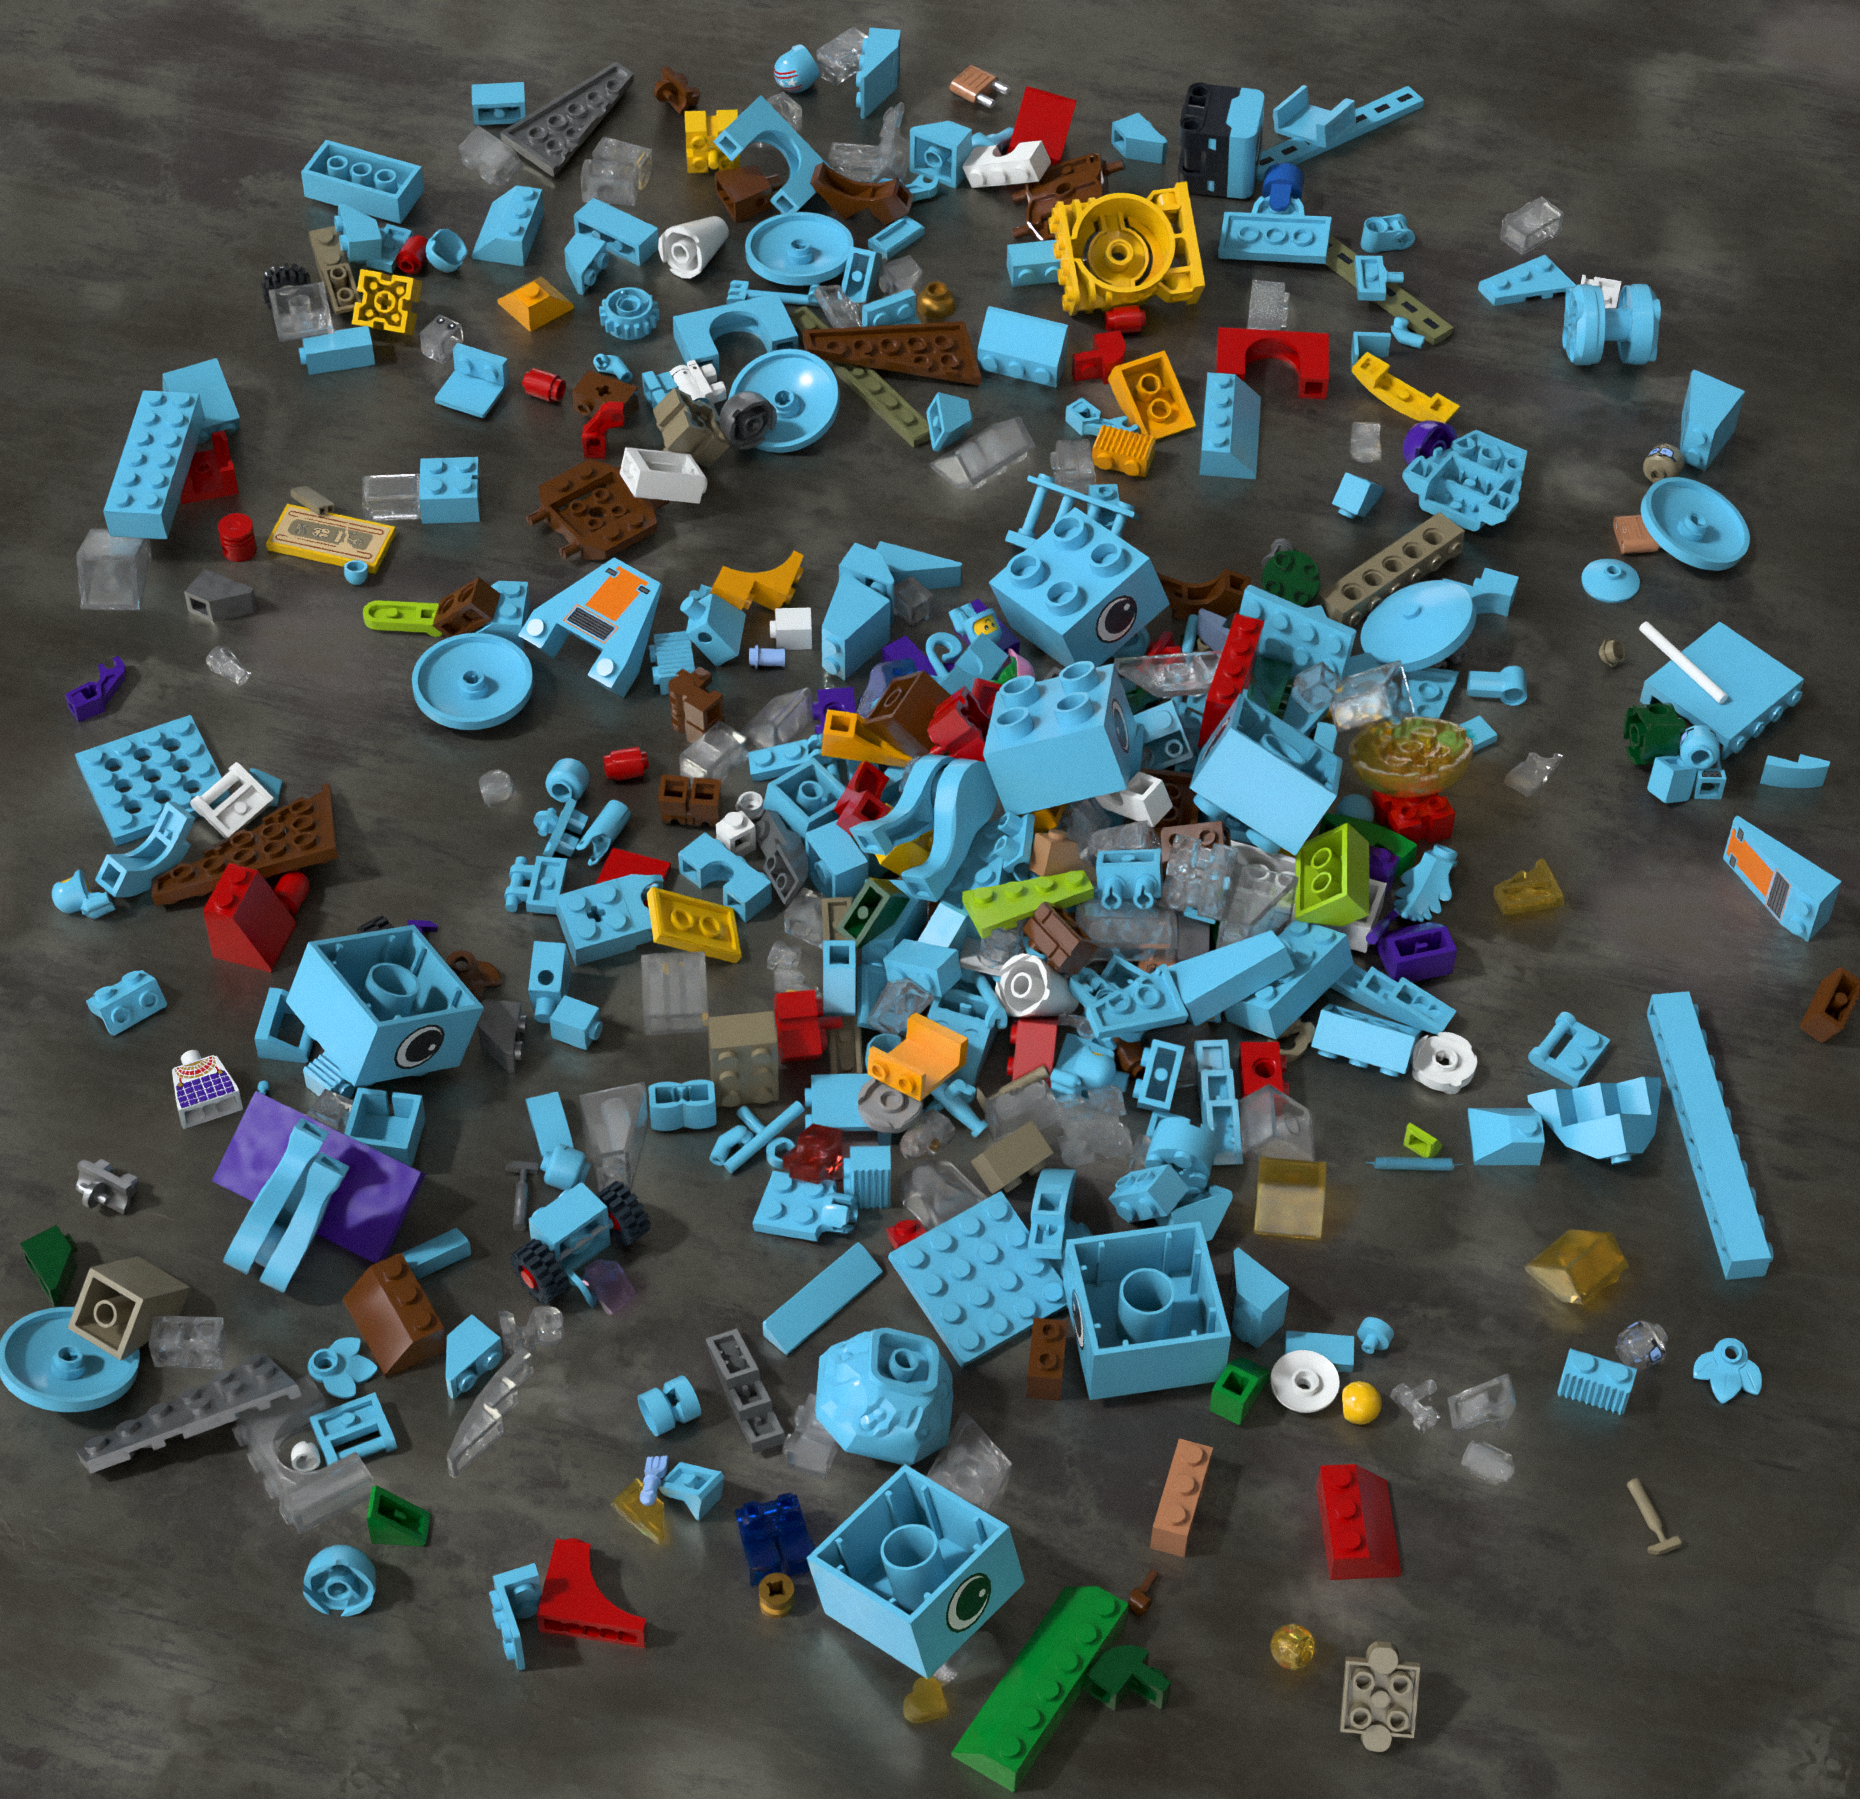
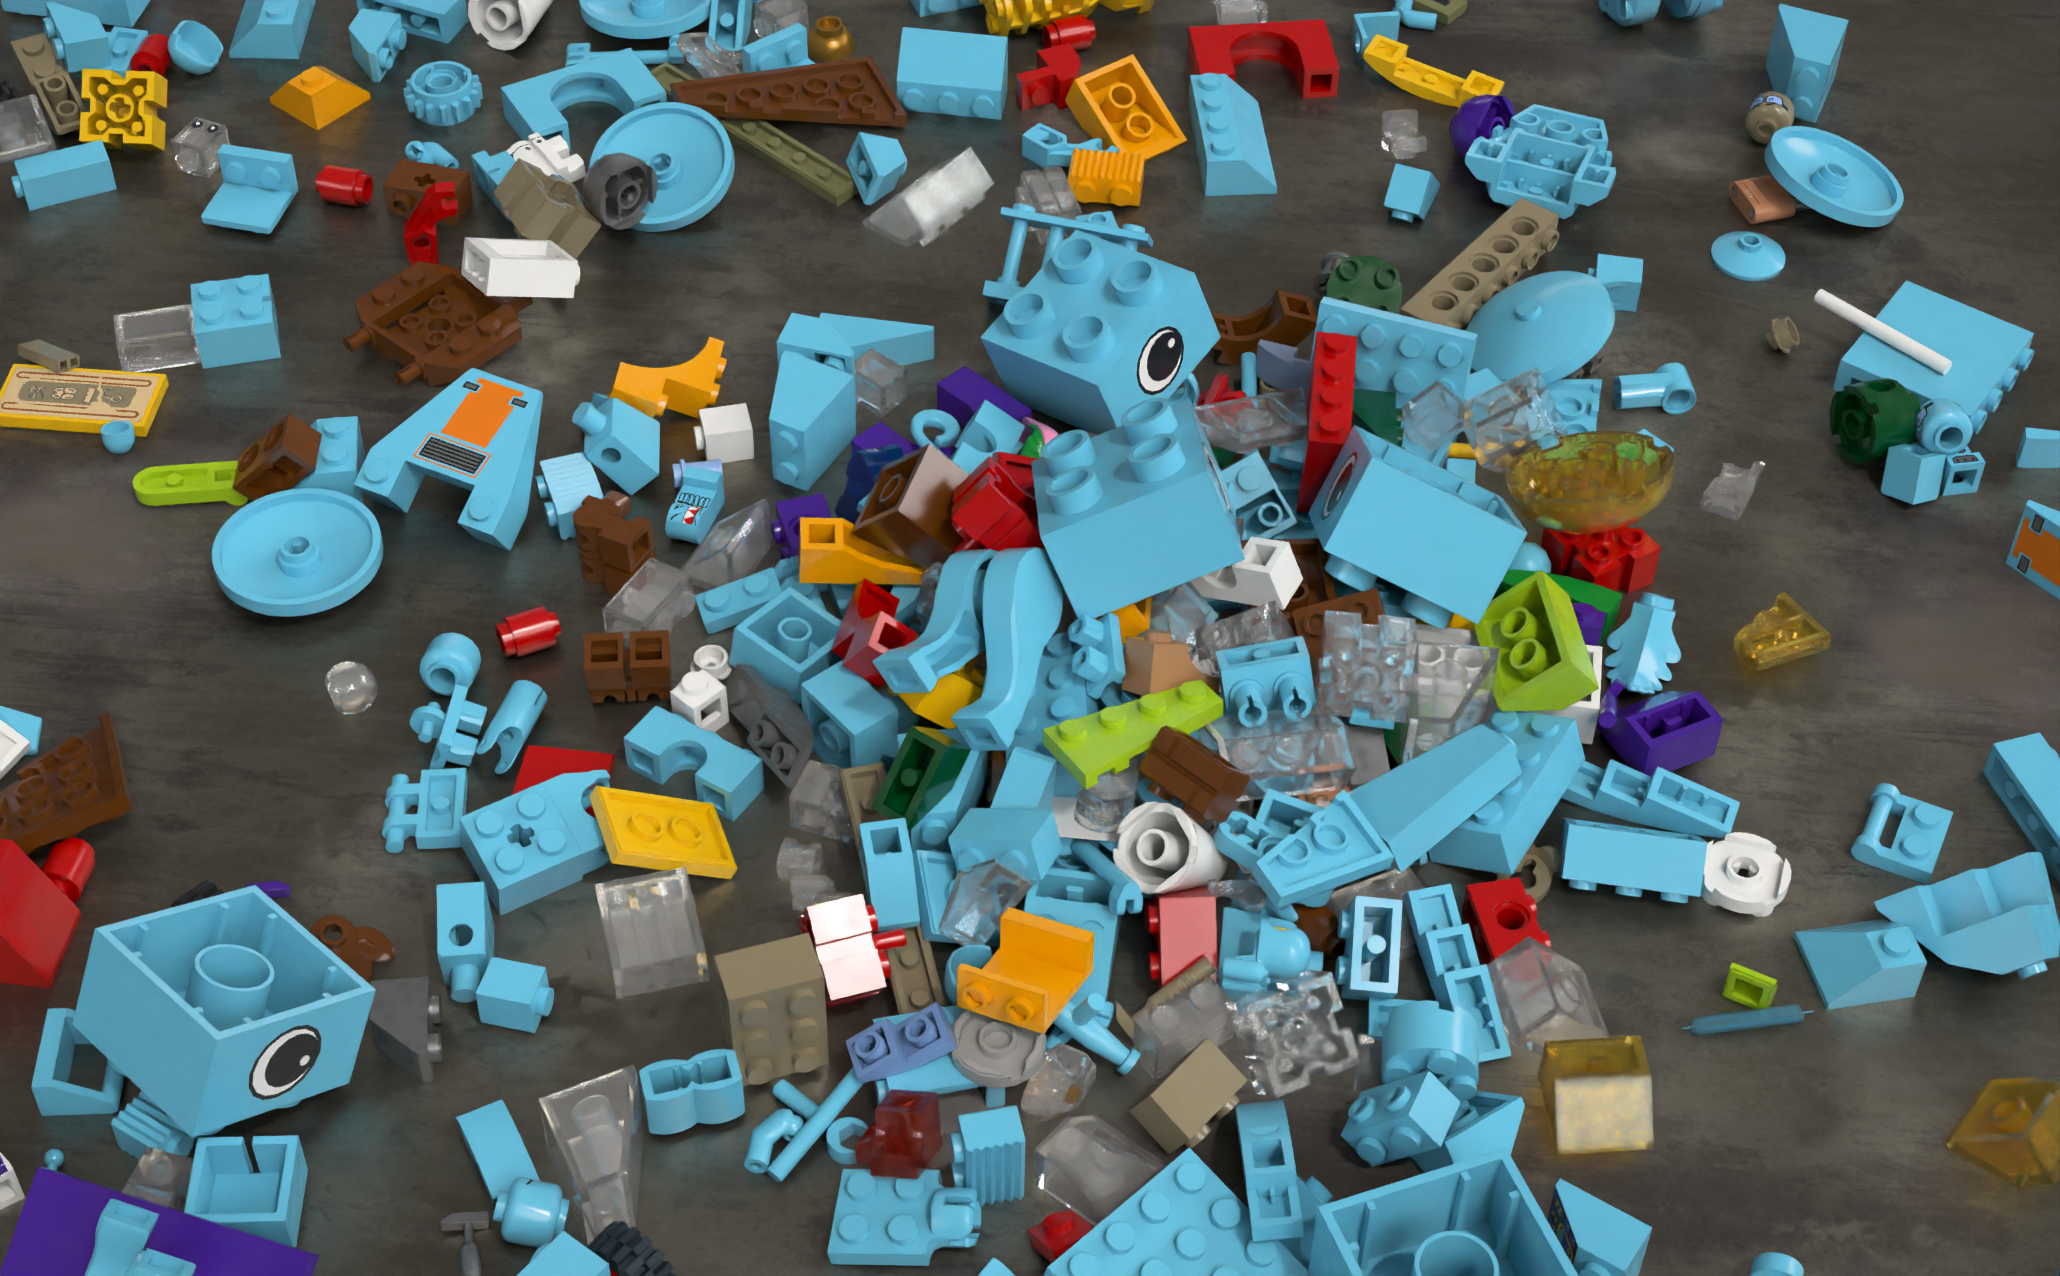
camera: 10 degrees left, 5 degrees down
medium azure piece [948,603,1002,644] -> none
none -> medium azure leg [665,466,725,544]
none -> medium blue slope [846,1002,958,1083]

